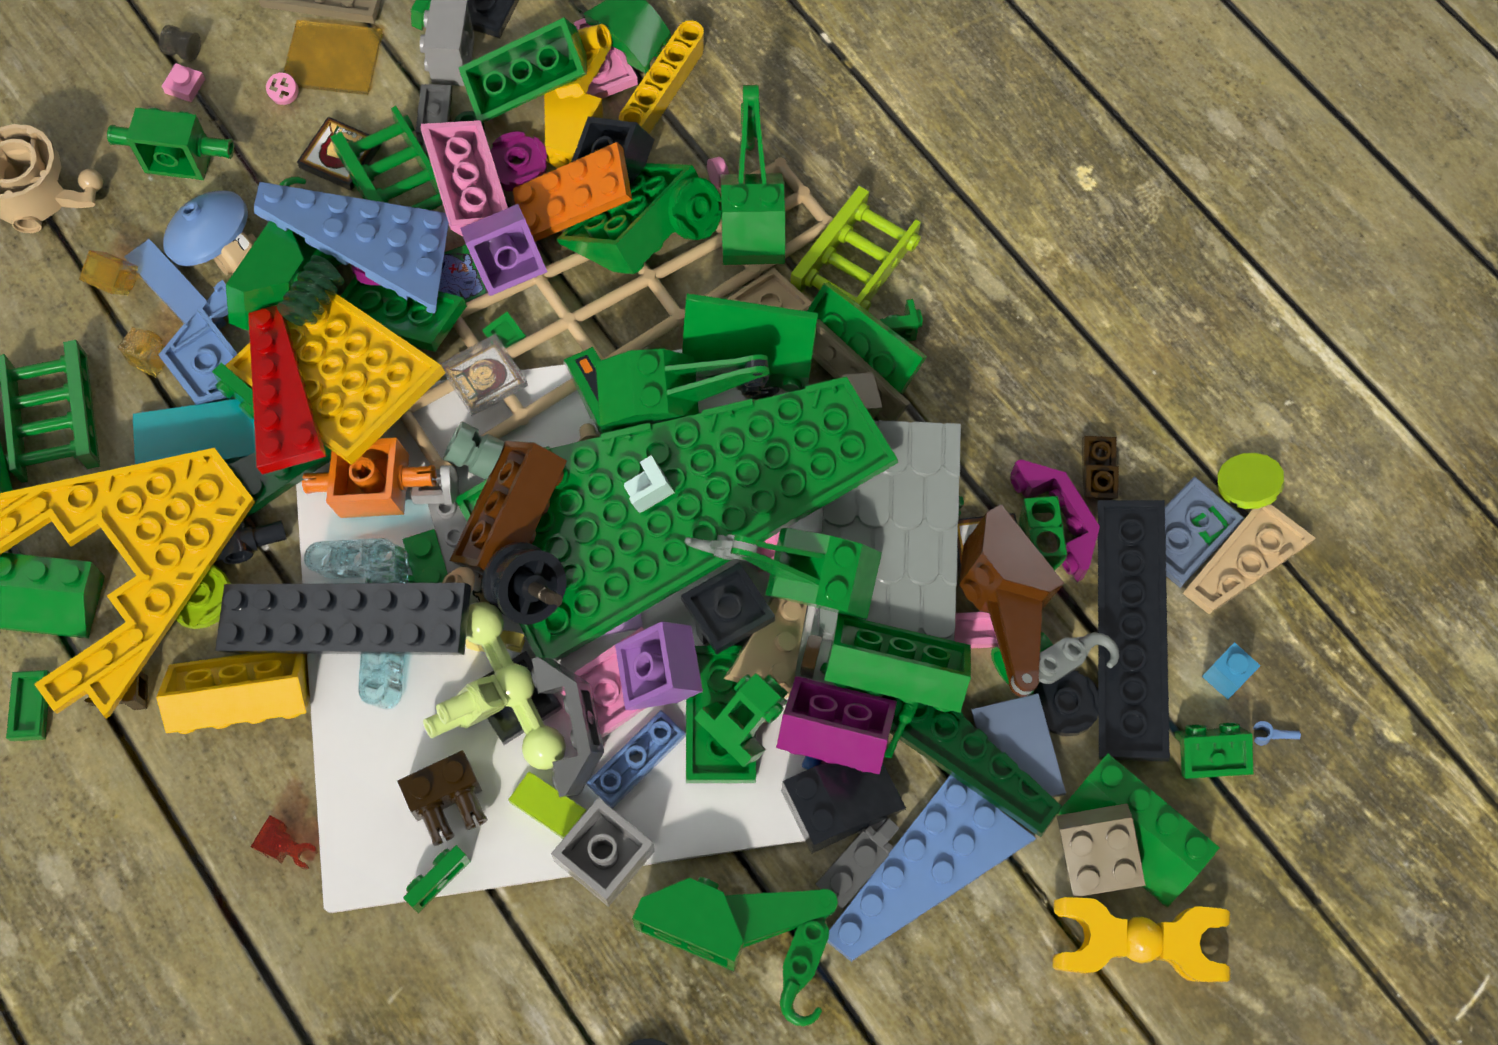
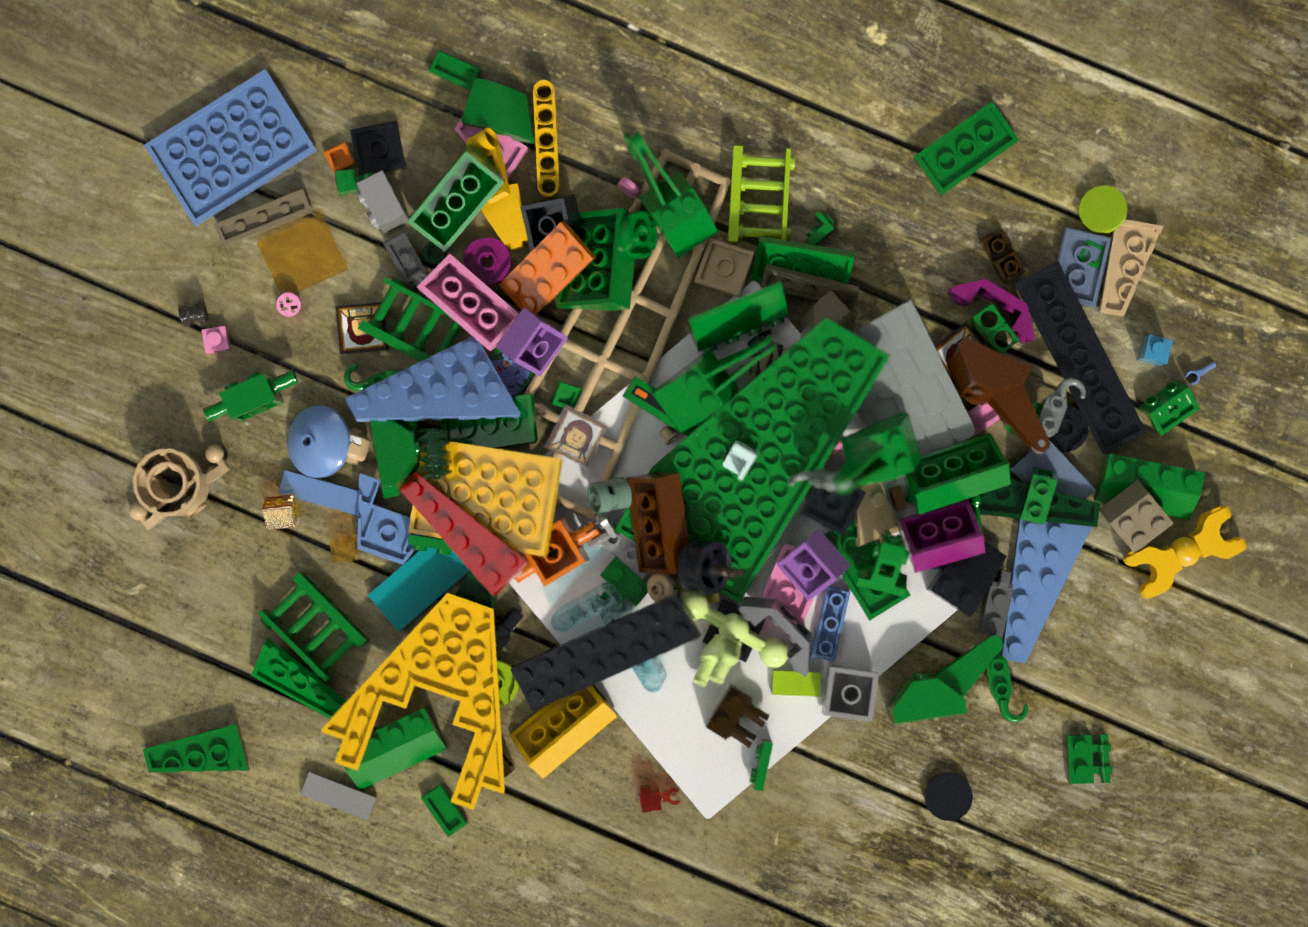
camera: 25 degrees left, 20 degrees up
none -> green plate [913,101,1019,197]
none -> green bracket [1021,467,1058,525]

